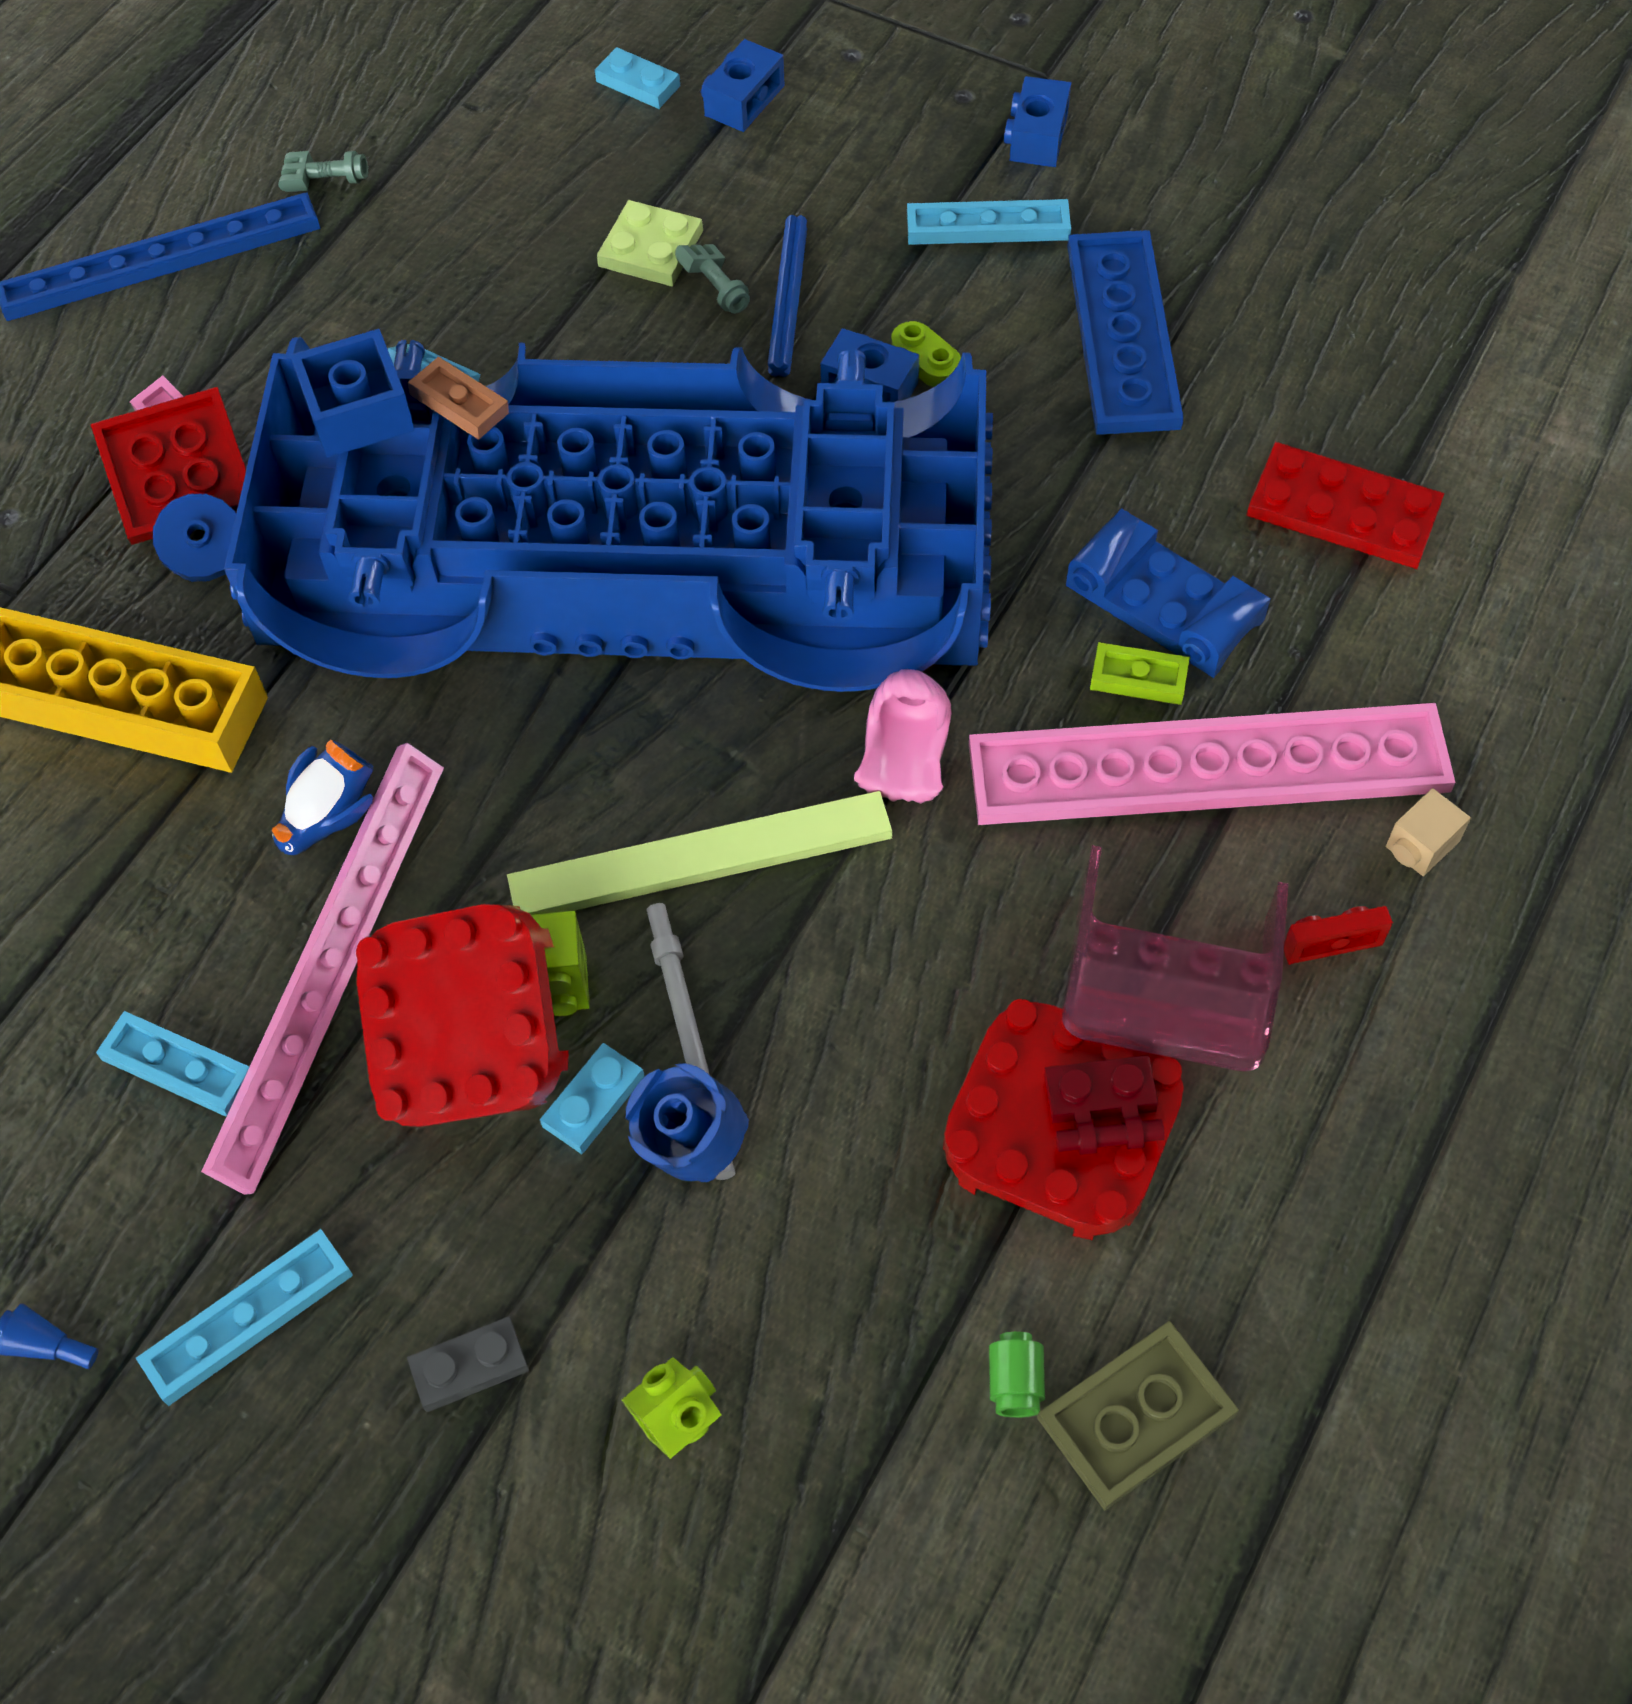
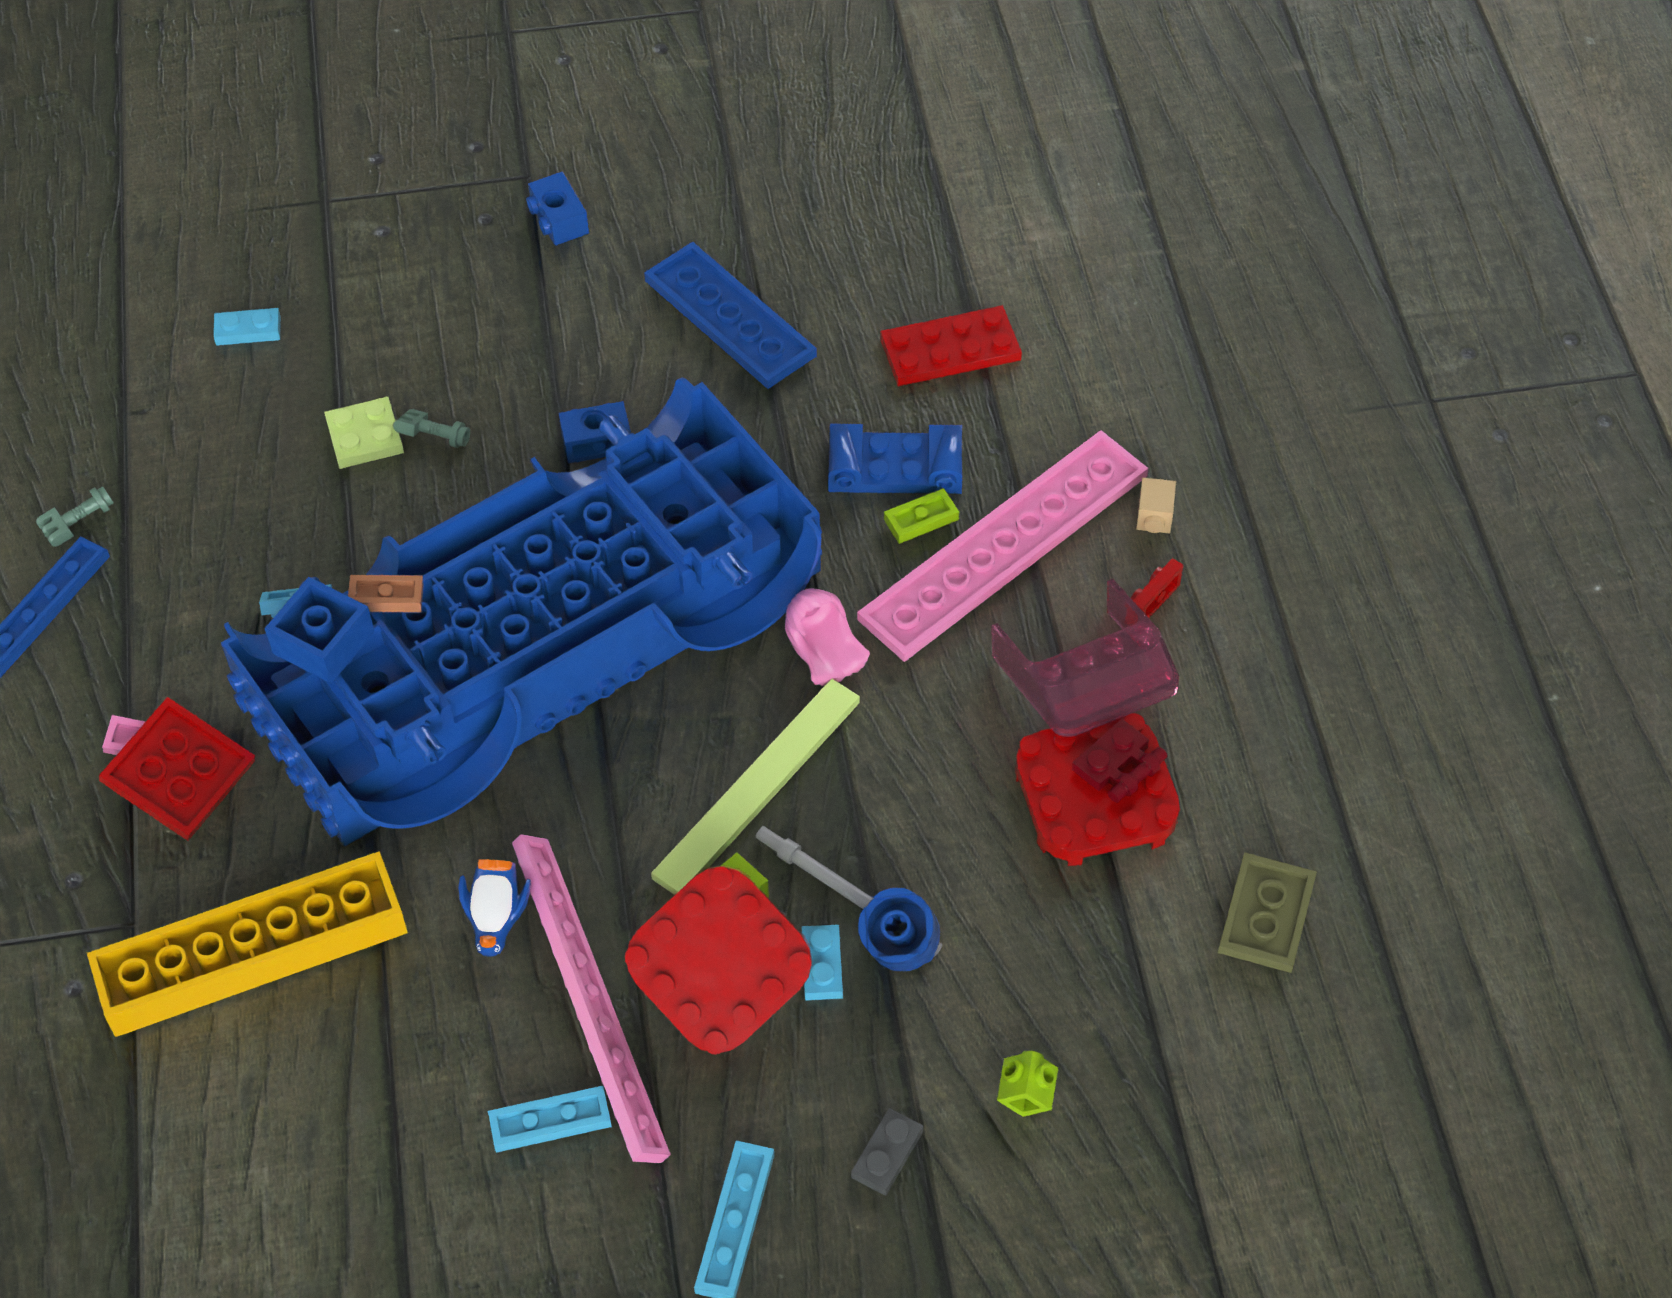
camera: 40 degrees left, 5 degrees down
blue plate [153,494,236,582] -> none
blue brick [701,39,785,132] -> none
blue axle [768,215,807,377] -> none
lime plate [891,321,961,387] -> none
medium azure plate [907,199,1071,245] -> none
bright green brick [989,1331,1045,1418] -> none

